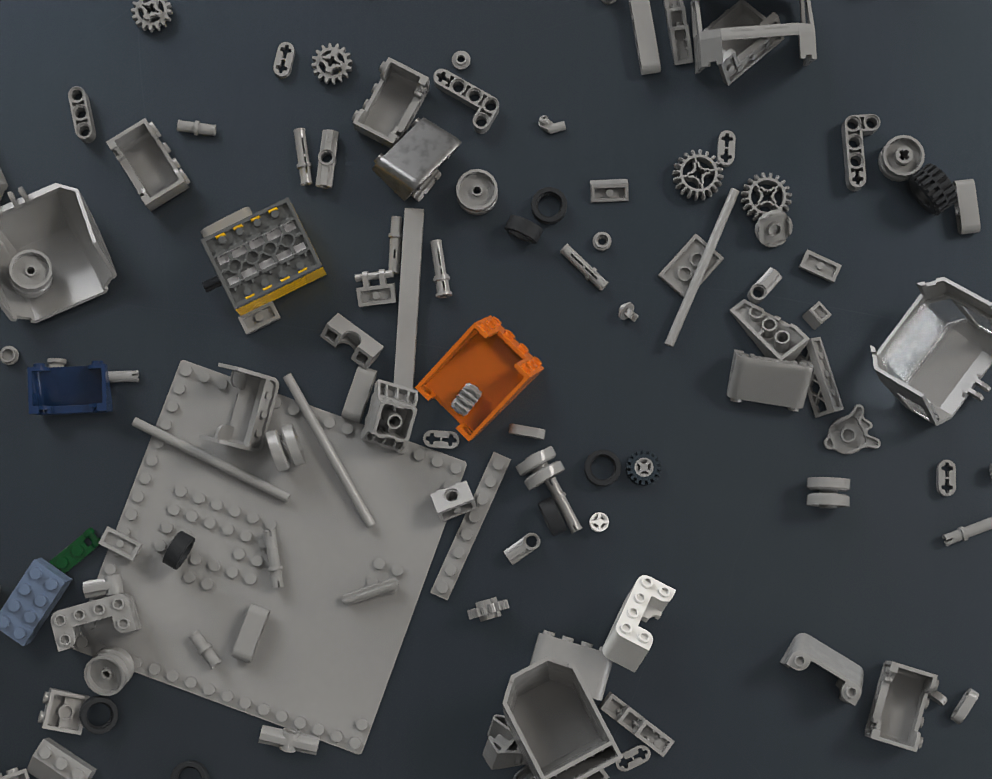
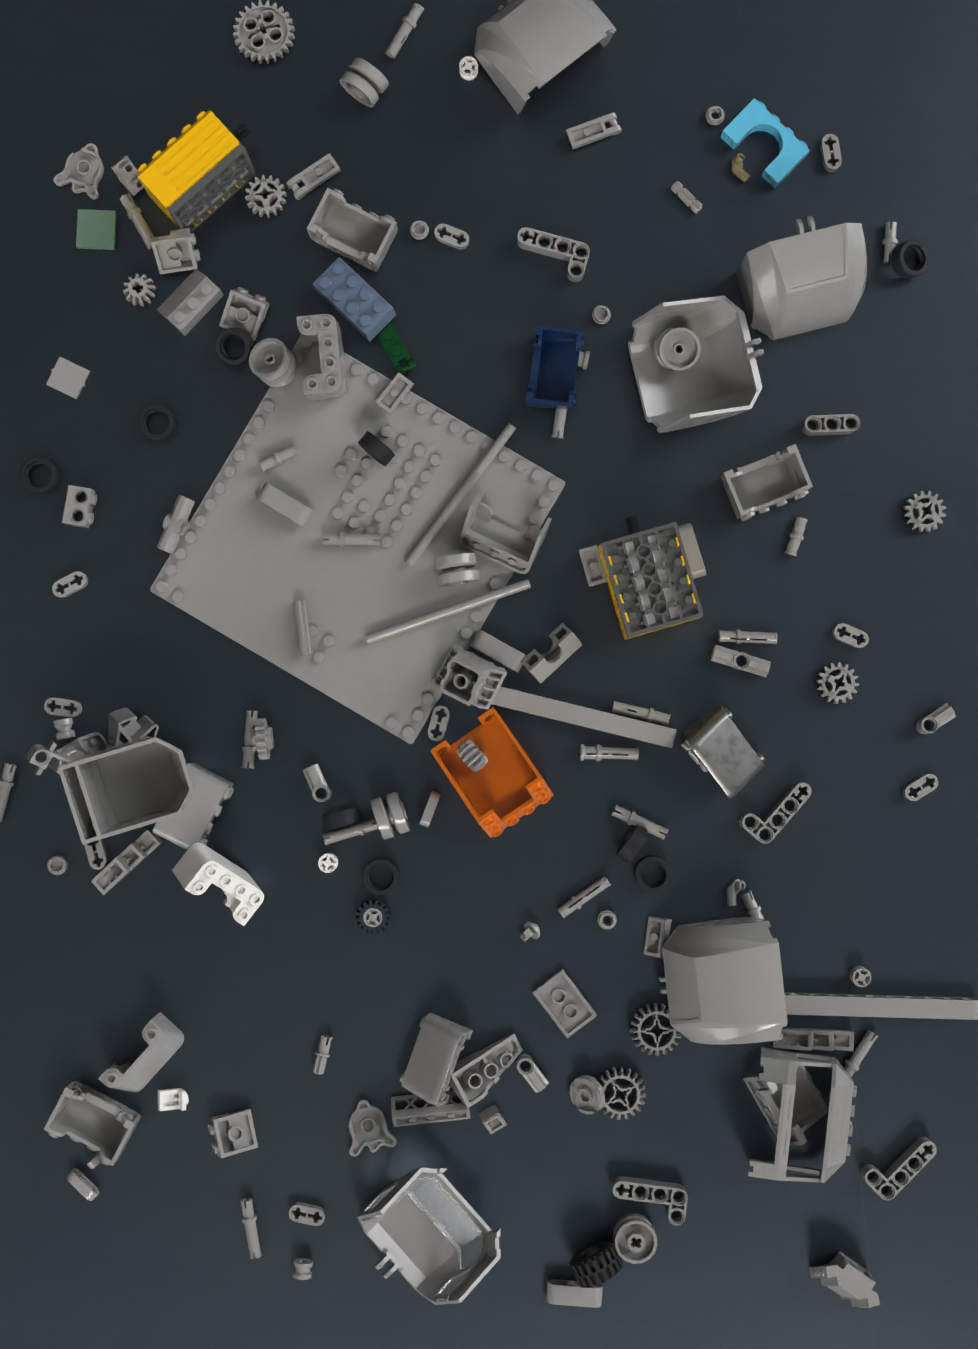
camera: 95 degrees right, 5 degrees up
light grey piece [83,574,124,598] -> none
light grey windscreen [352,57,430,148] -> none
light grey plate [355,269,397,307] -> none
light grey plate [430,452,511,601] -> none
light grey brick [430,480,477,522] -> none
light grey plate [452,51,471,70] -> none
light grey wheel [456,169,498,215] -> none
light grey piece [664,188,740,347] -> none
light grey beam [717,130,736,167] -> none
light grey plate [798,249,842,283] -> none
light grey wheel [806,477,850,509] -> none
none -> white bracket [158,1088,189,1111]
none -> light grey plate [208,1108,258,1158]
none -> light grey pin [241,710,258,769]
none -> light grey axle [313,1035,333,1075]
none -> light grey pin [611,804,668,840]
none -> light grey windscreen [658,916,788,1045]
none -> light grey pin [740,890,765,920]

